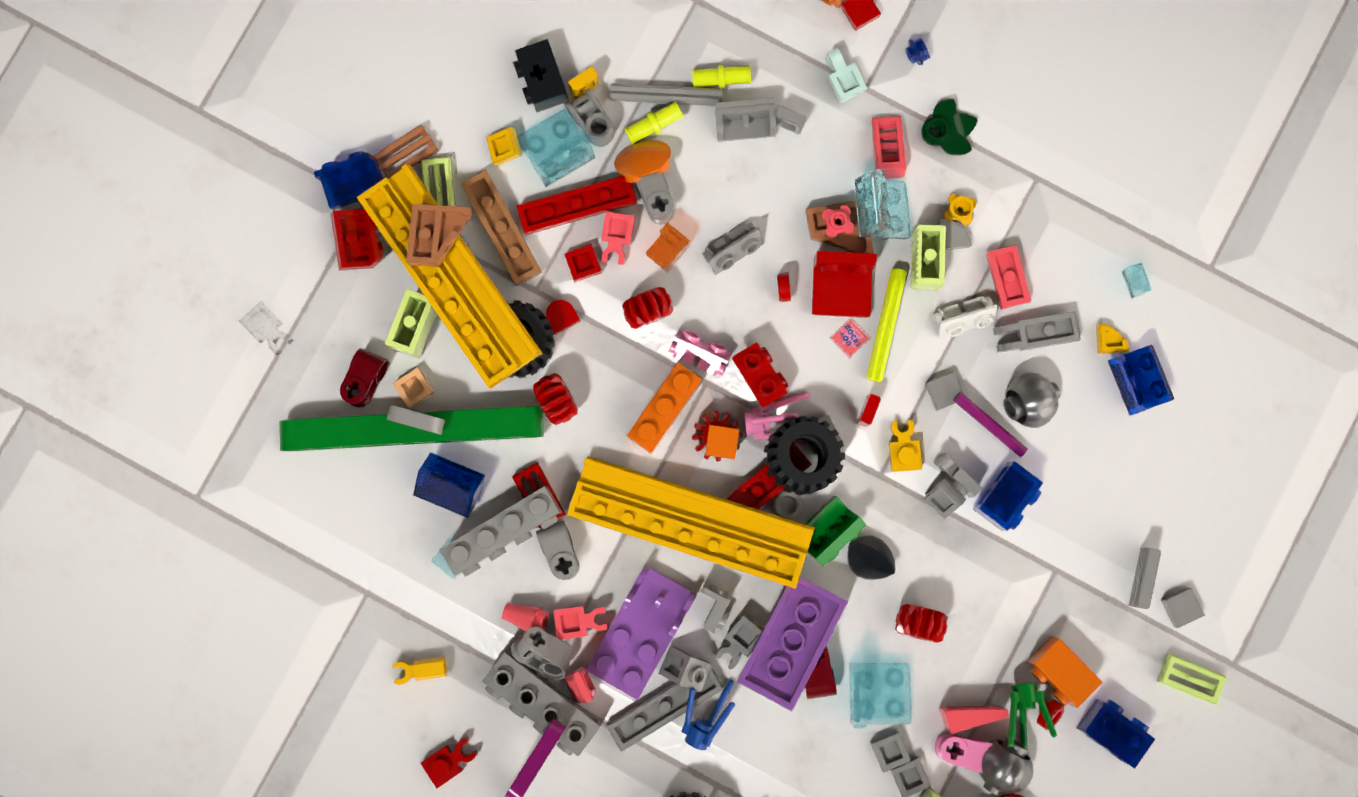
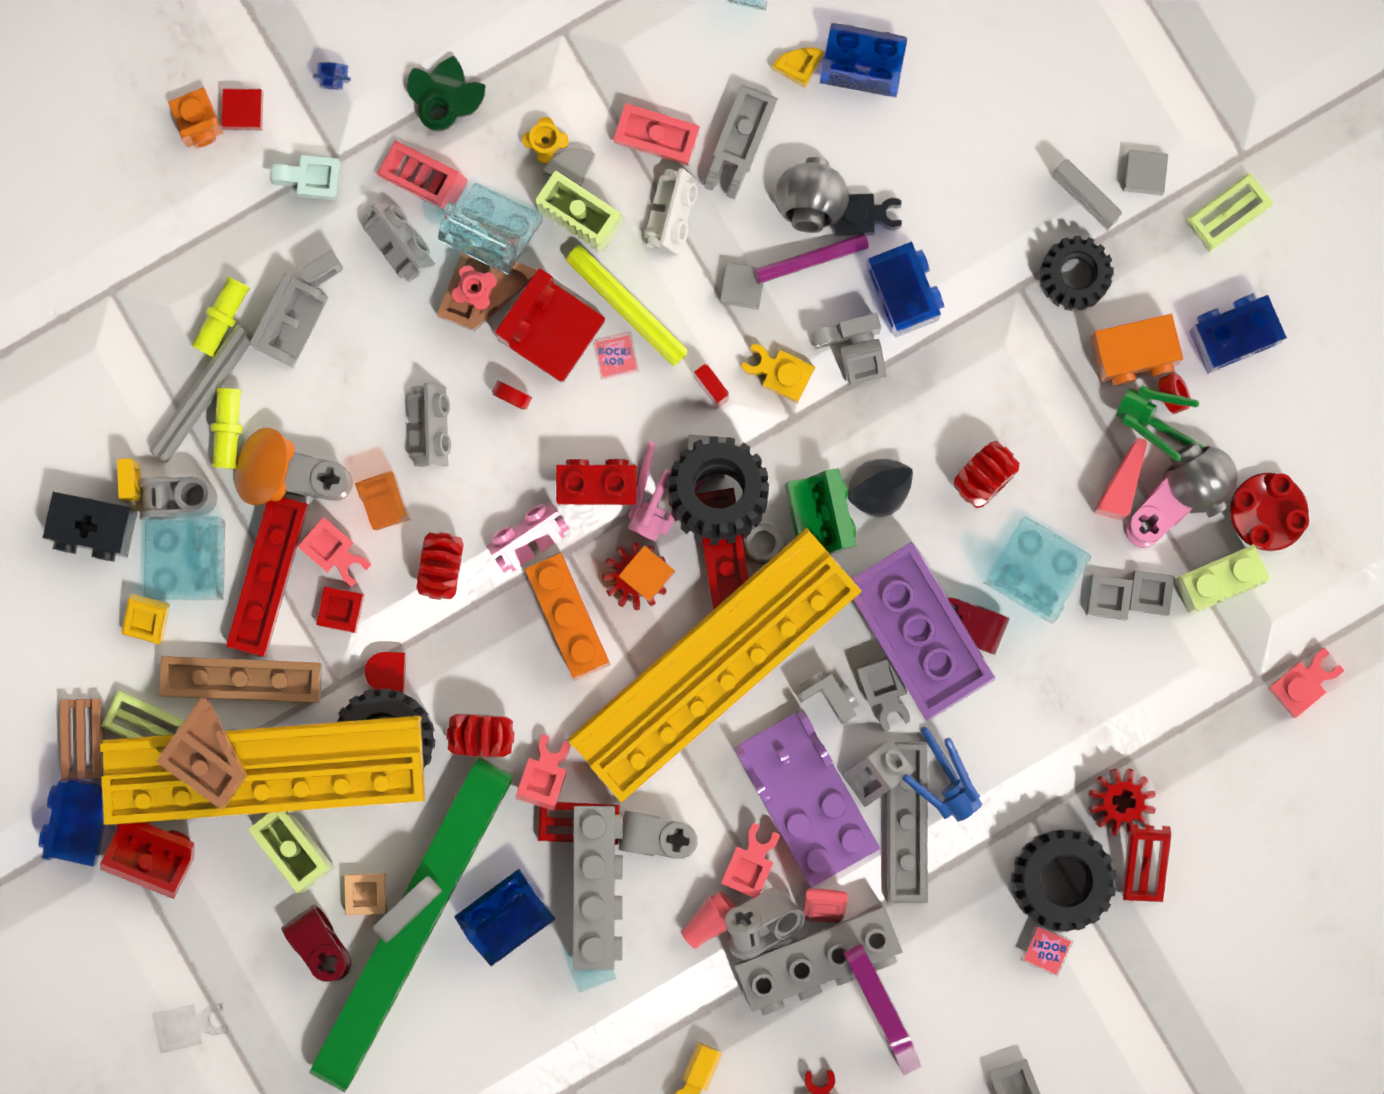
camera: 55 degrees left, 0 degrees up
none -> light grey hinge [361,202,435,282]
none -> coral plate [516,734,571,811]
none -> black plate [835,194,902,236]
none -> black tyre [1040,236,1114,311]

